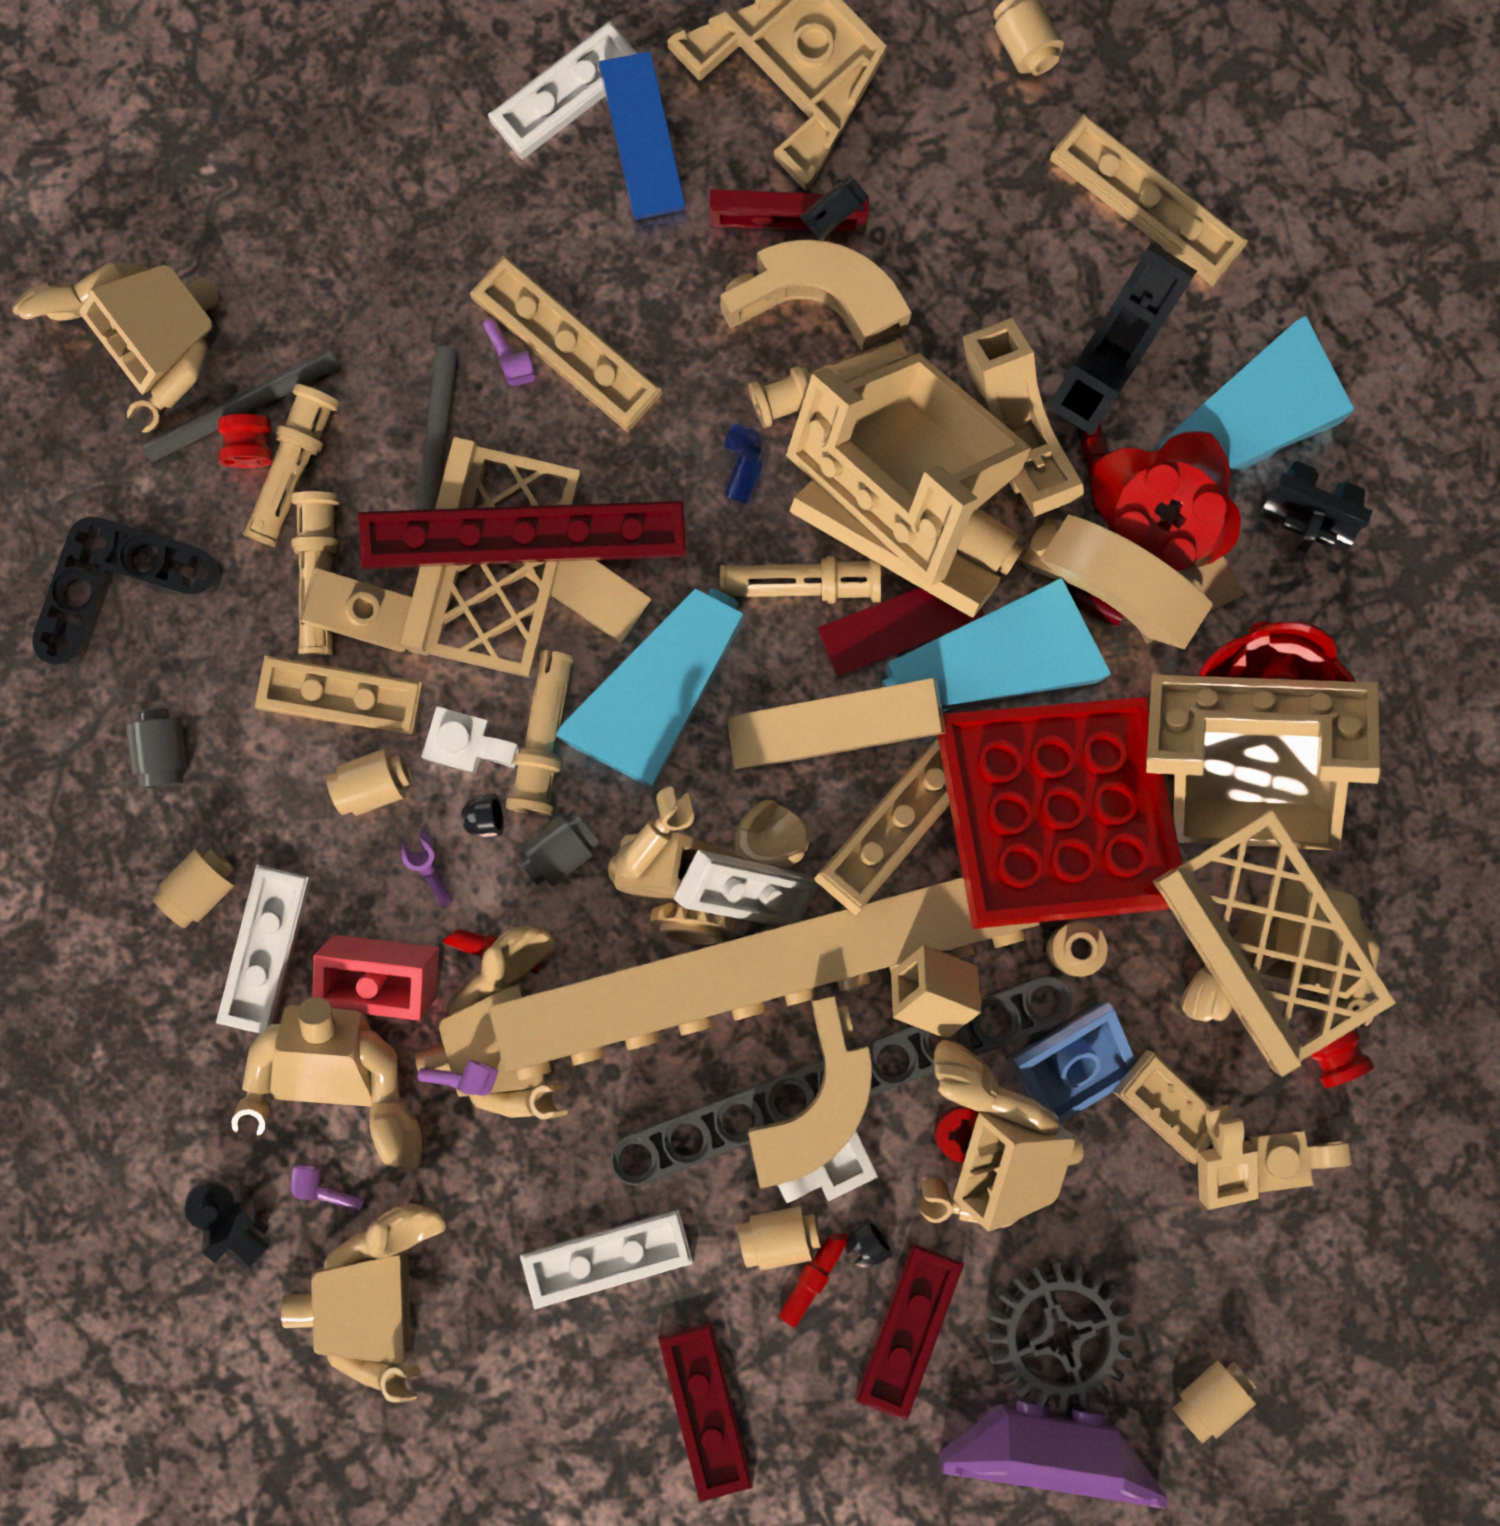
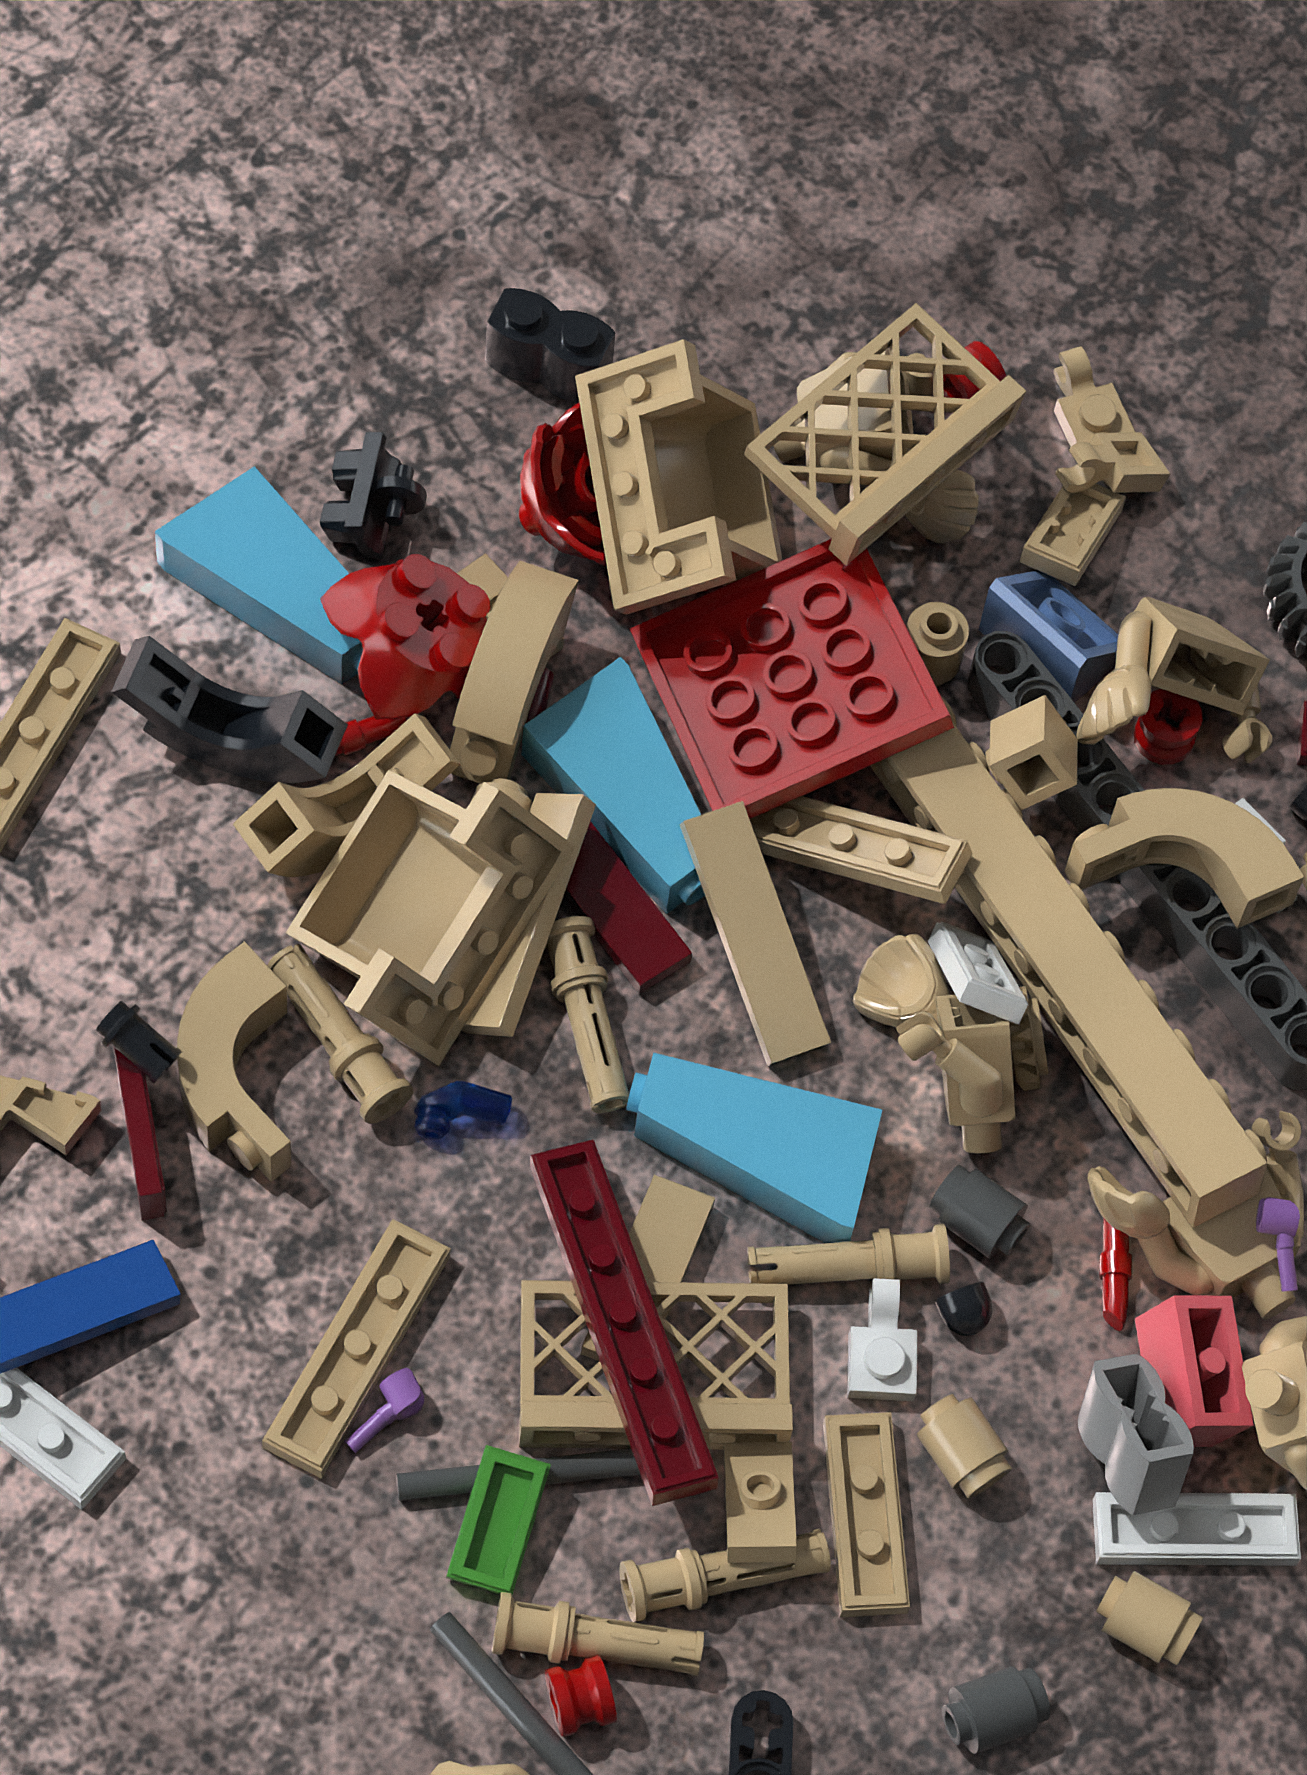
camera: 110 degrees left, 20 degrees down
medium lavender hand [401,830,453,907] -> none
none -> bright green tile [446,1445,551,1594]
none -> black brick [485,288,616,404]
none -> light grey brick [1078,1354,1194,1515]

